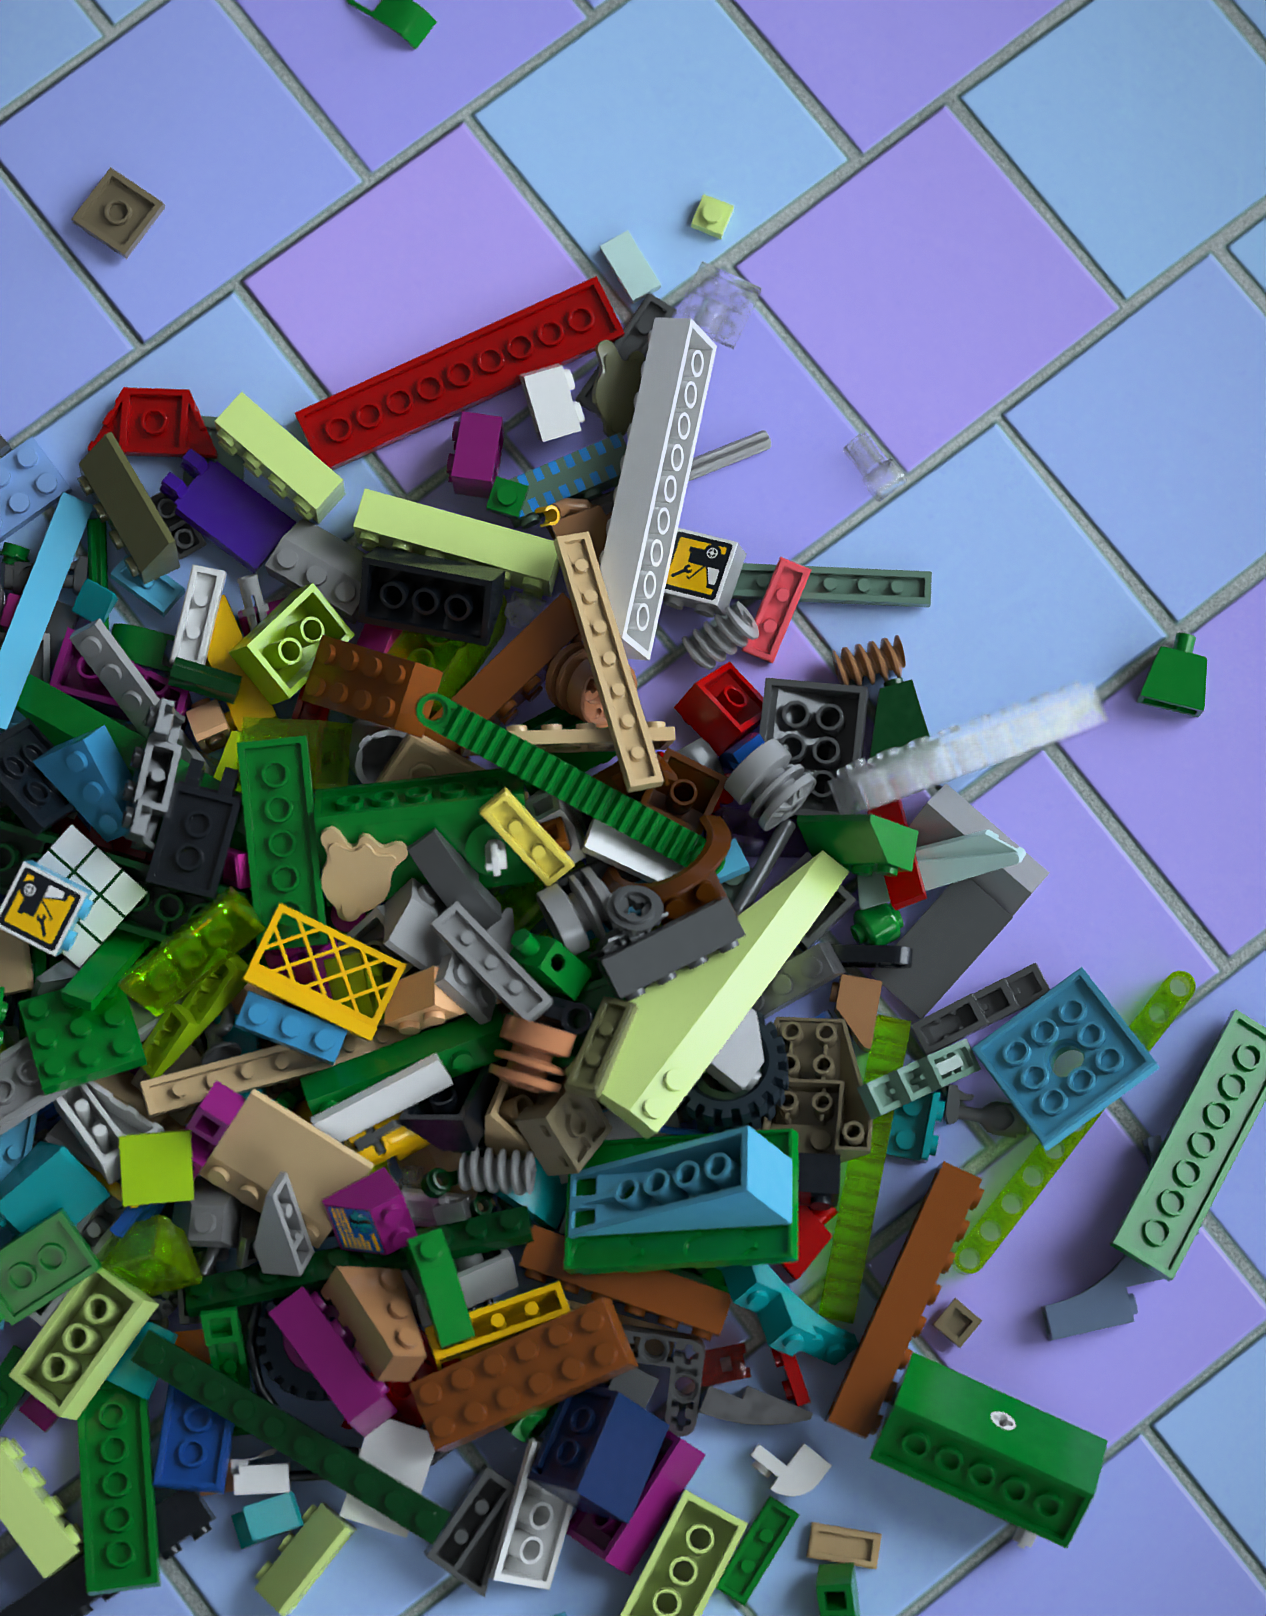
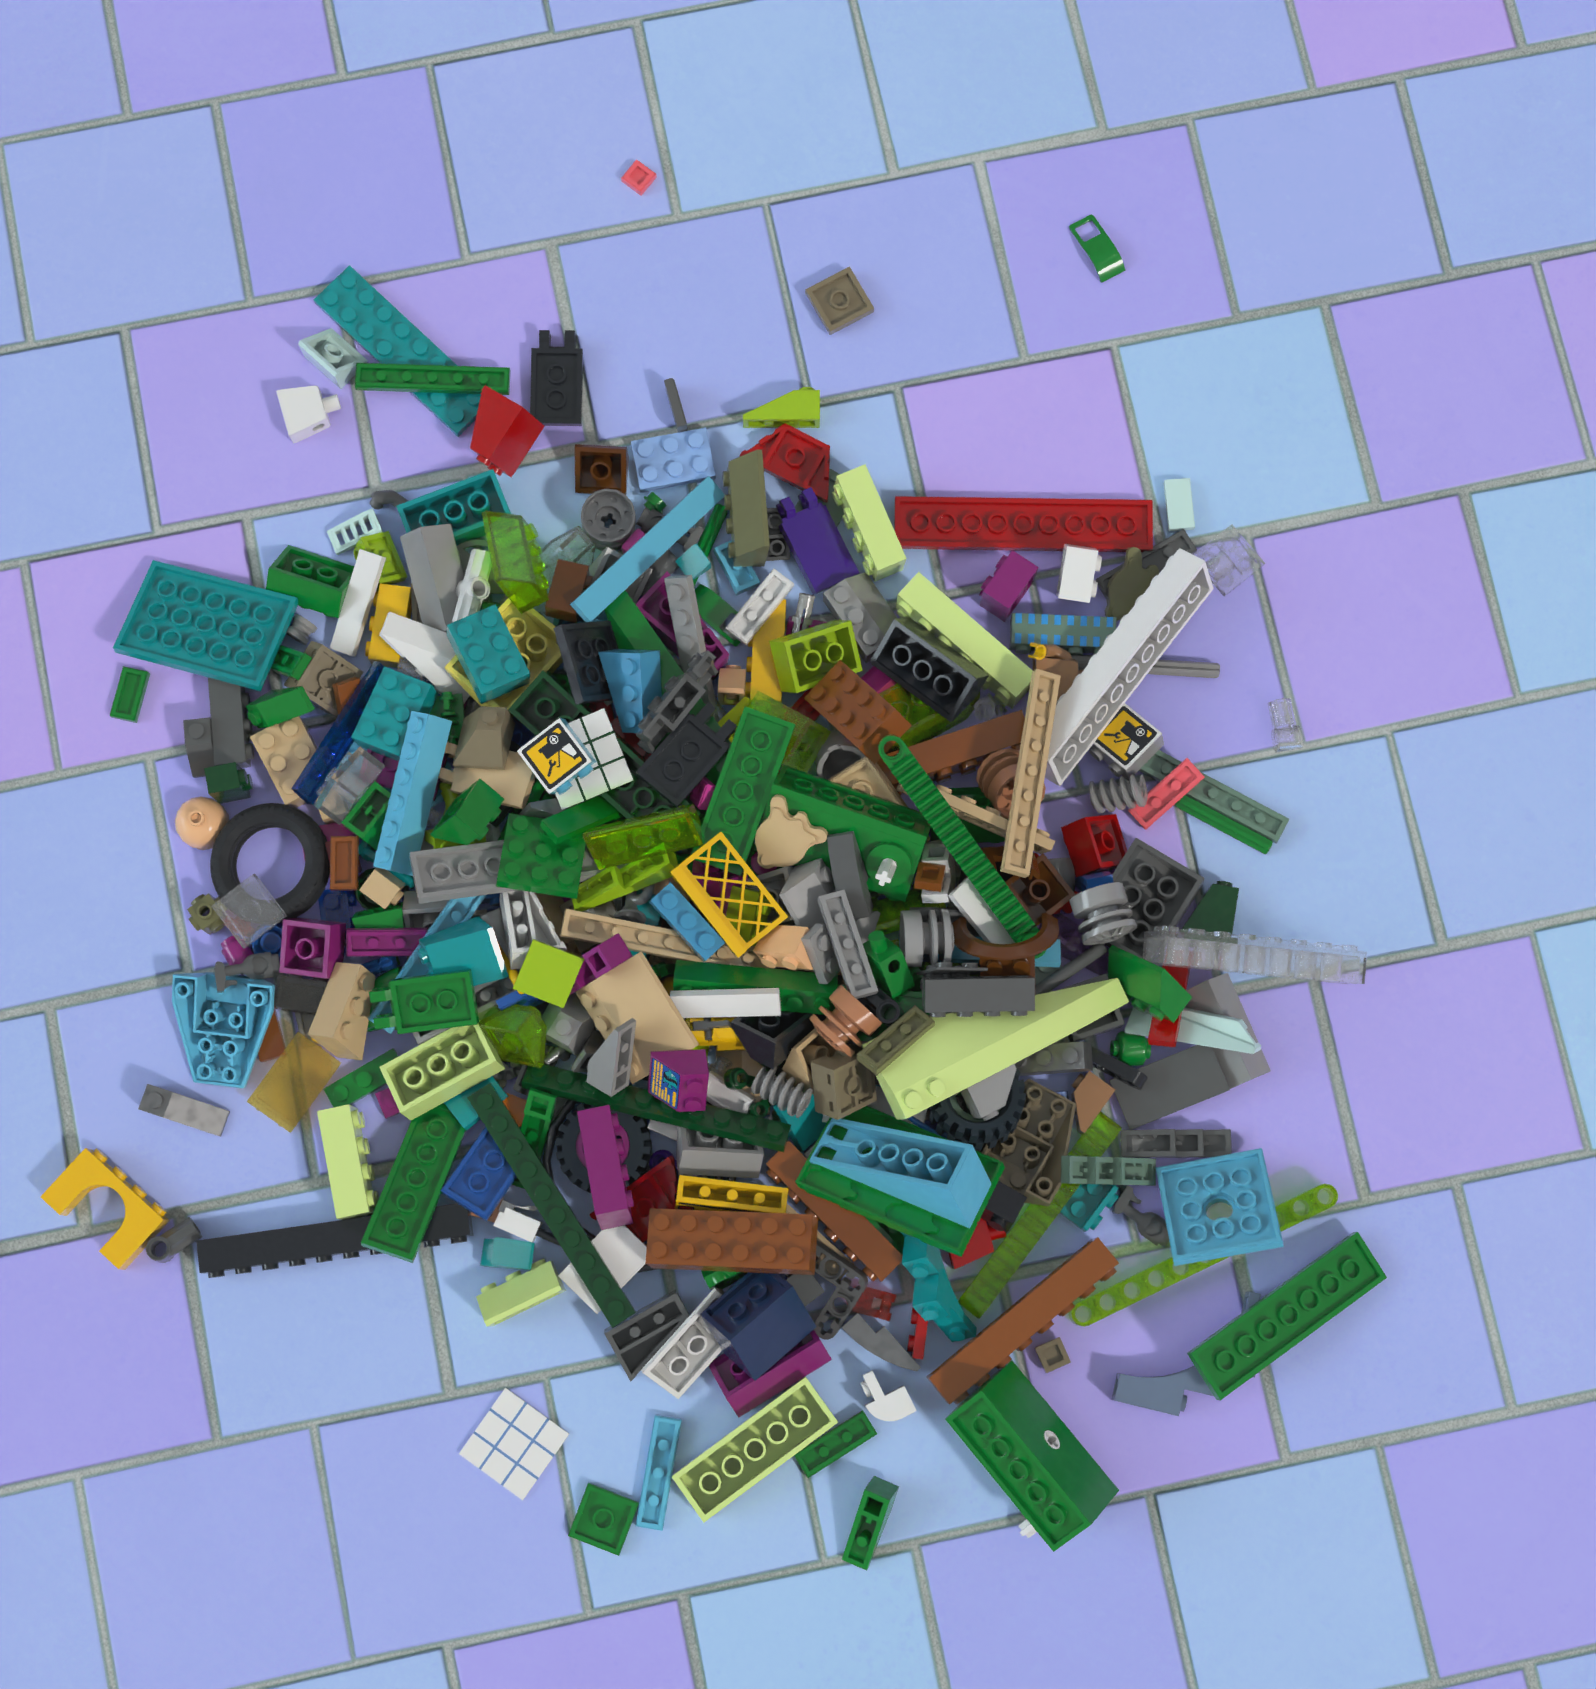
camera: 25 degrees right, 0 degrees up
dark green axle [168,657,242,704] -> none
medium nougat wedge [320,1266,426,1382] -> none
green slope [404,1228,475,1348] -> none
flat silver piece [432,1195,471,1226] -> none
light yellow tile [479,787,575,887] -> none
green plate [486,476,529,521] -> none
dark grey gear [606,885,664,935] -> none
yellowish green plate [691,194,734,239] -> none
tan tile [806,1522,882,1569] -> none
medium nougat piece [831,635,906,686] -> none
green torso [1136,633,1207,718] -> none
none -> lime slope [743,387,820,428]
none -> green axle [1175,795,1273,854]

